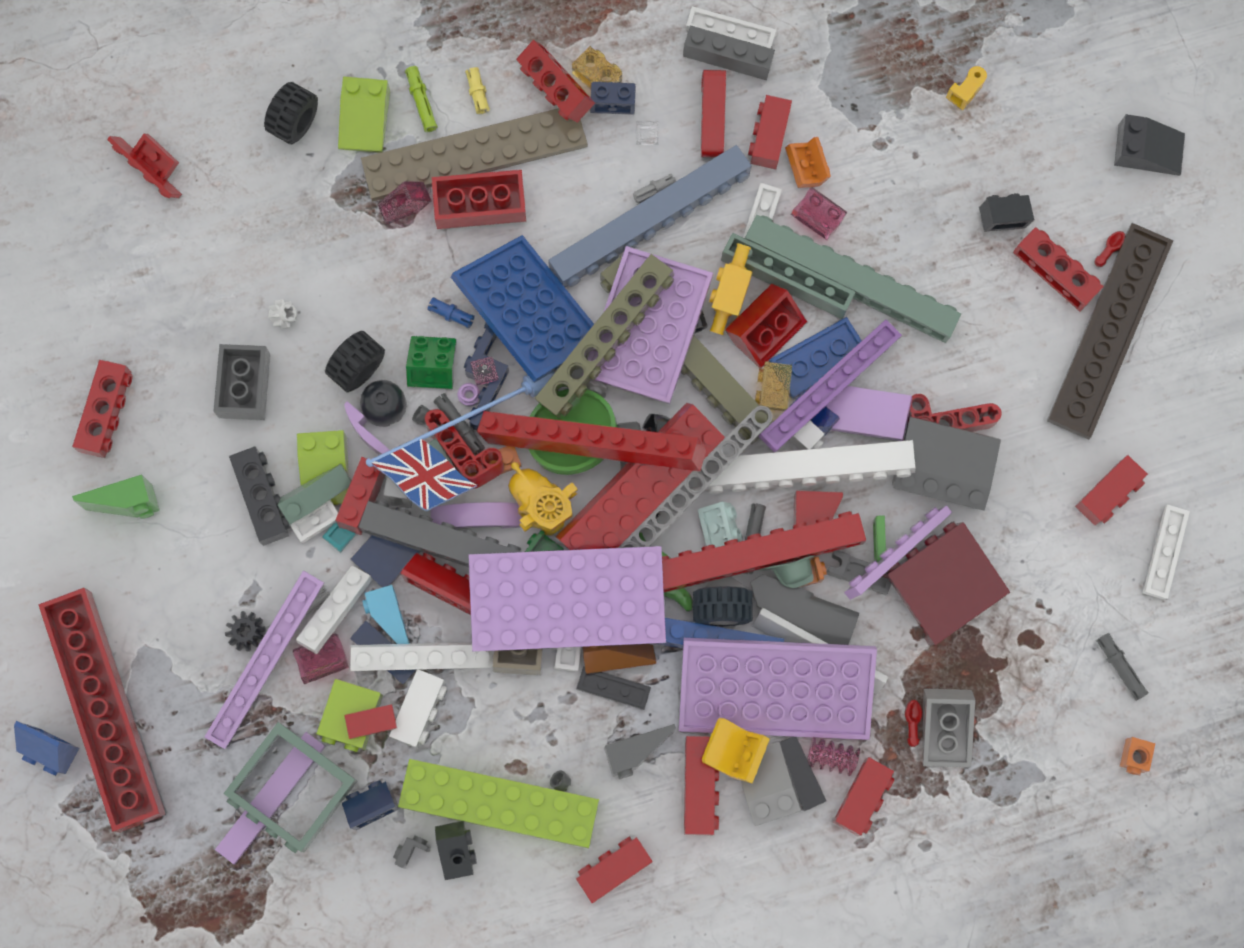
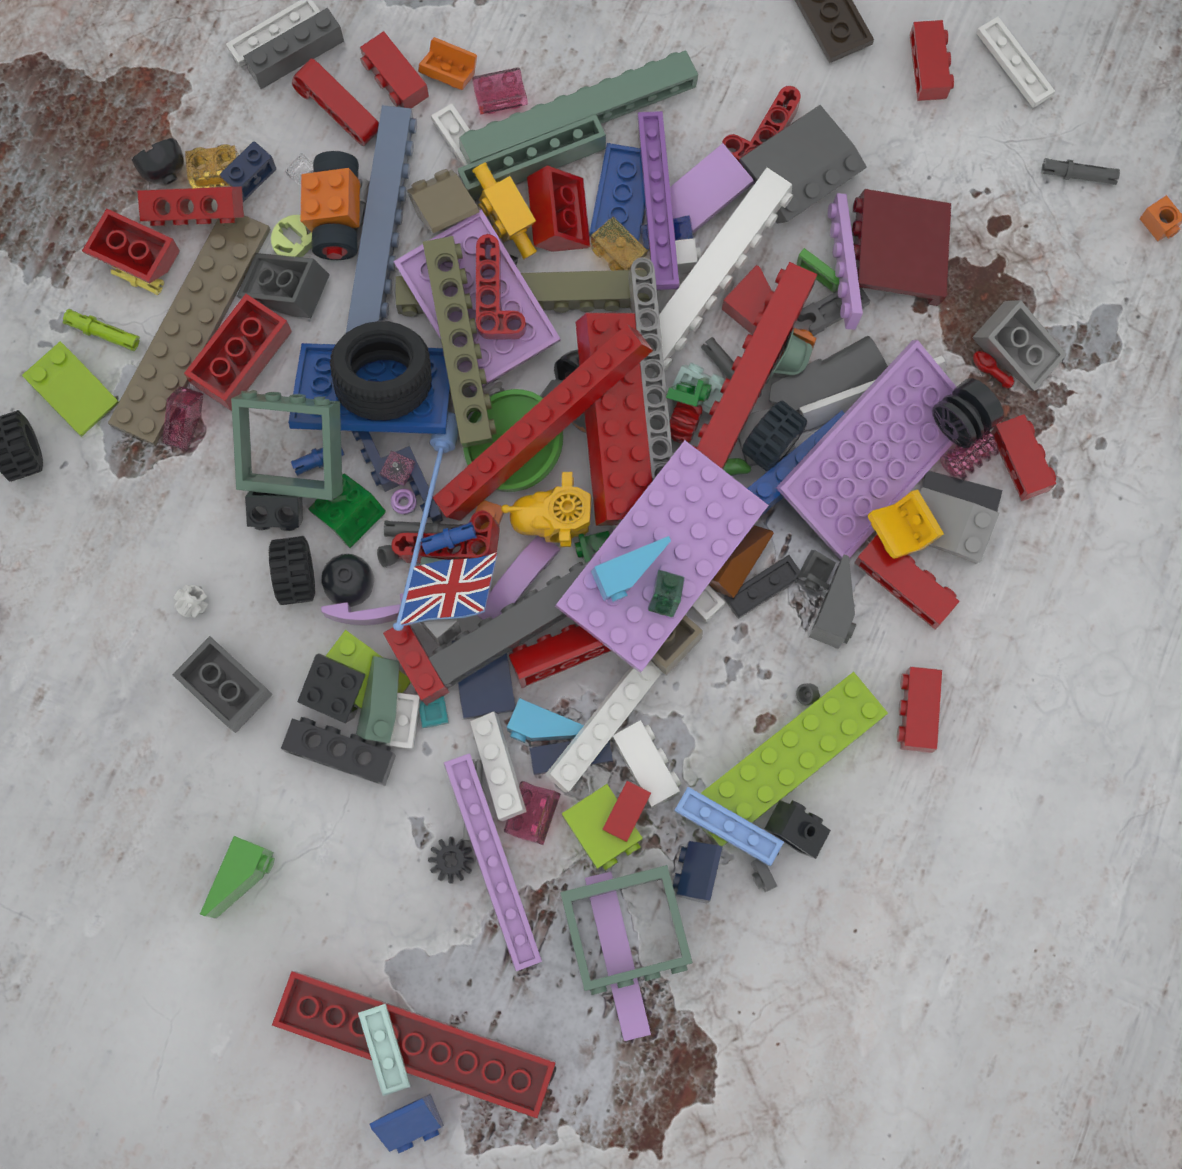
camera: 45 degrees left, 0 degrees up
red brick [72,359,133,458] -> none
none -> red slope [82,208,180,284]
none -> black cylinder [132,138,184,185]
none -> sand green window [231,390,343,500]
none -> dark grey slope [237,253,330,318]
none -> black brick [245,491,303,531]
none -> yellowish green piece [271,215,312,257]
none -> black bracket [297,653,365,724]
none -> brick [300,151,360,260]
none -> black tyre [330,321,432,420]
none -> light aqua tile [358,1004,411,1096]
none -> dark tan slope [407,169,480,233]
none -> blue pin [421,522,477,555]
none -> red beam [476,234,526,339]
none -> medium azure slope [591,536,671,602]
none -> clear green bracket [648,570,685,617]
none -> green bracket [666,377,712,406]
none -> red gear [669,401,703,443]
none -> light blue tile [674,787,784,866]
none -> dark grey bracket [797,550,836,592]
none -> black wheel [932,378,1004,448]

